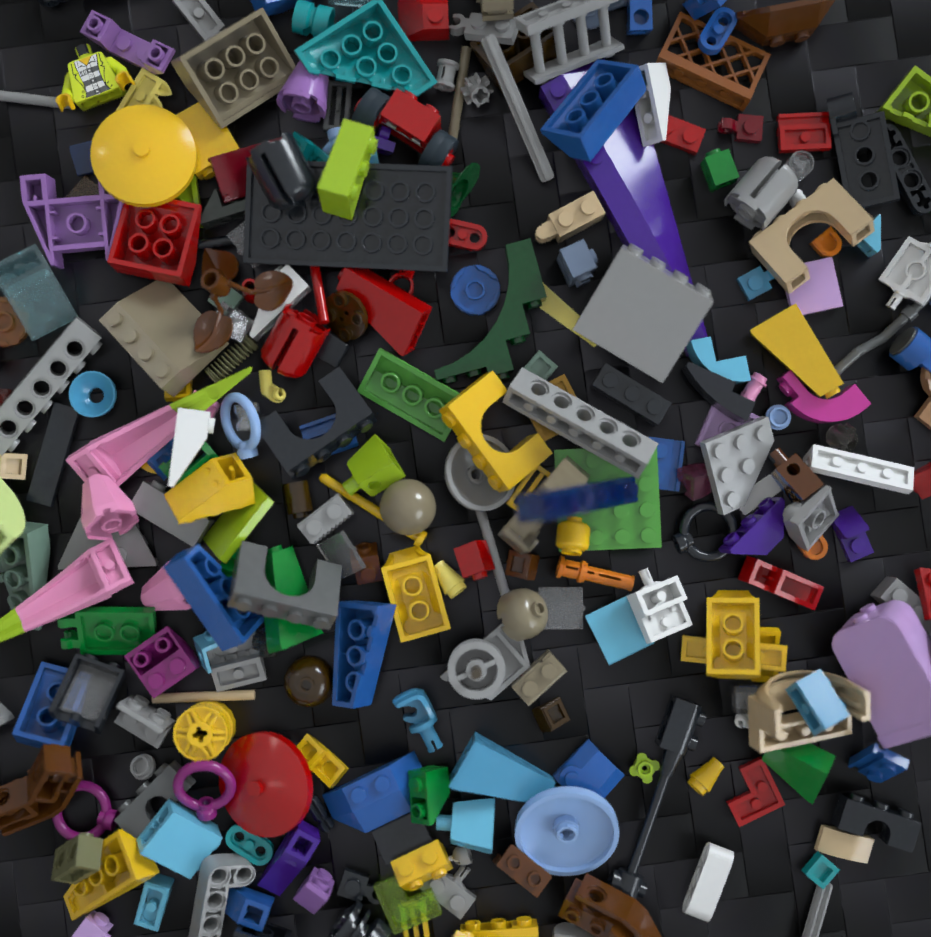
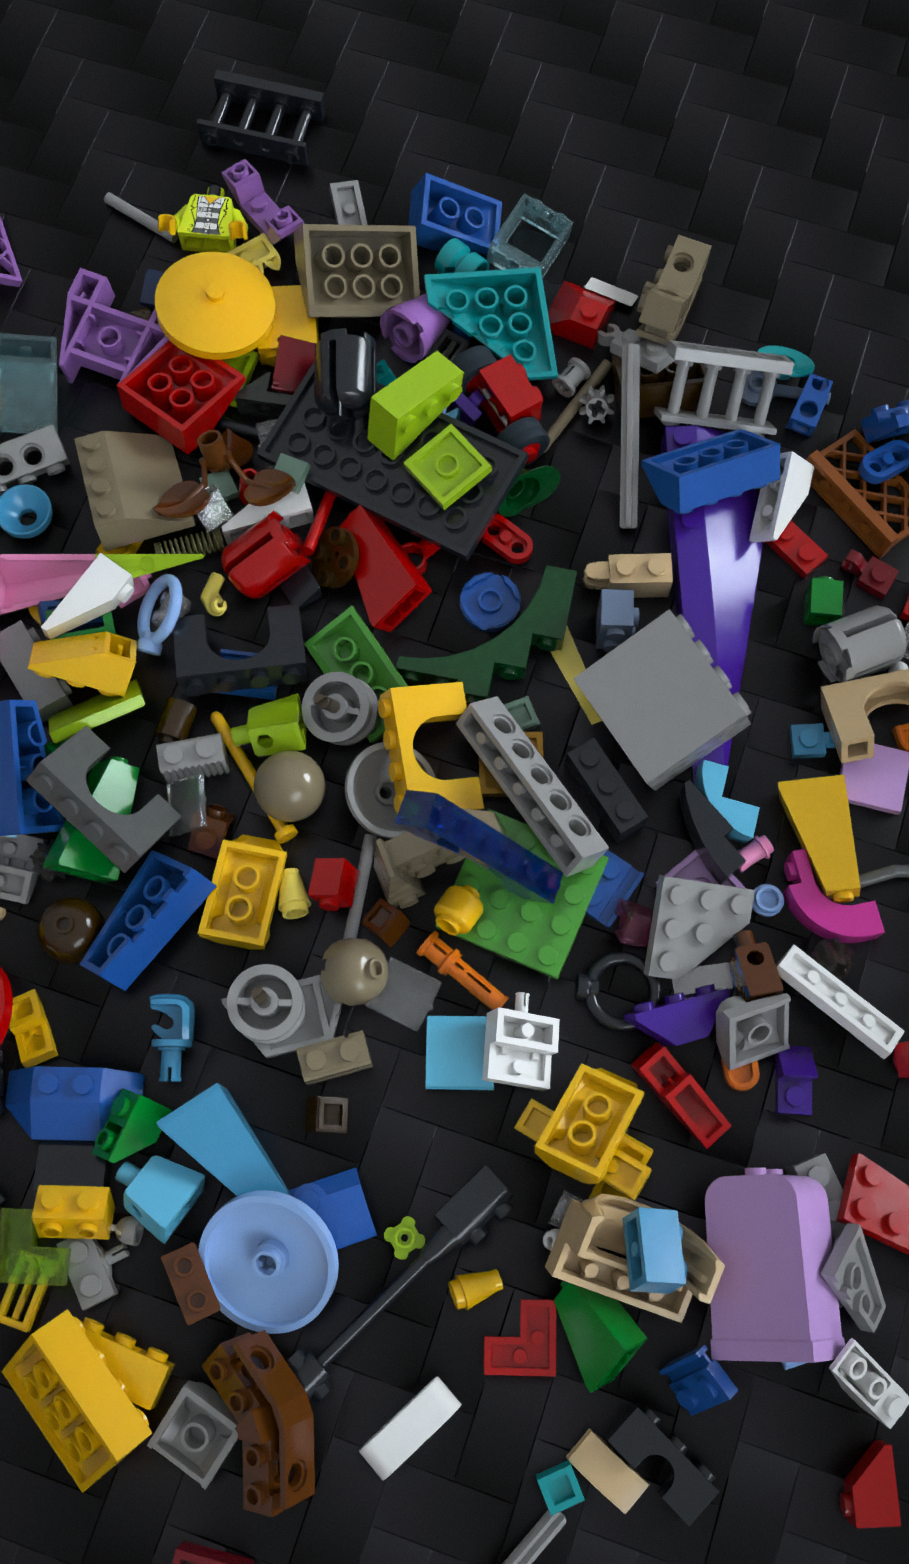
camera: 25 degrees right, 15 degrees down
none -> sand green tile [274,453,311,494]
none -> light grey wheel [302,672,379,746]
none -> lime plate [403,424,492,510]

